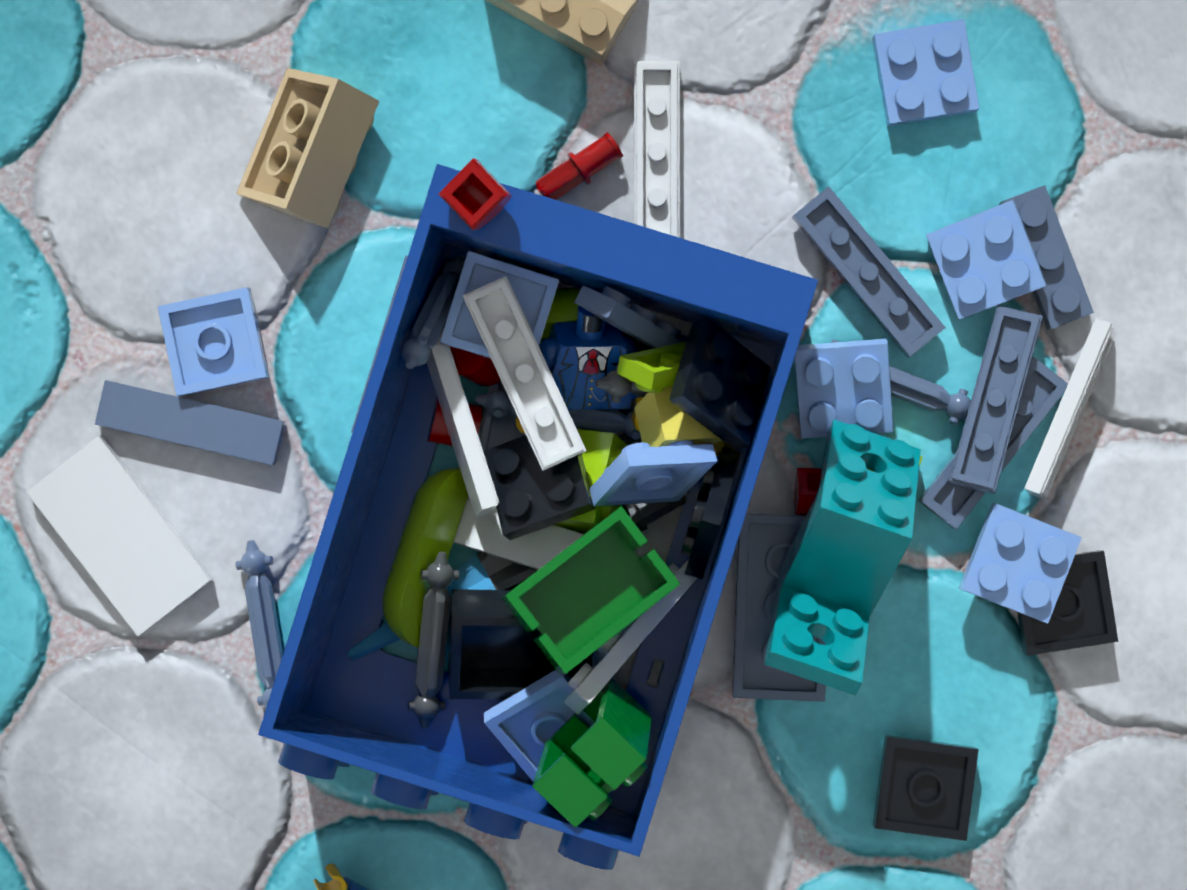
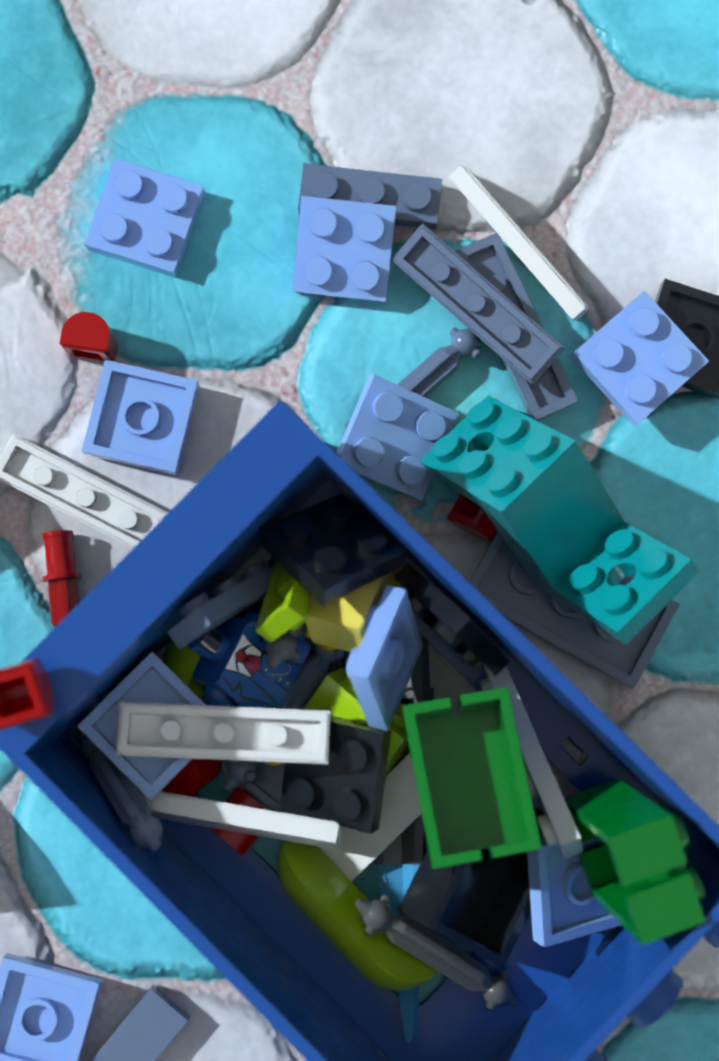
camera: 65 degrees left, 5 degrees down
sand blue plate [792,186,946,358] -> none
none -> red brick [59,312,117,362]
none -> light blue plate [82,359,200,475]

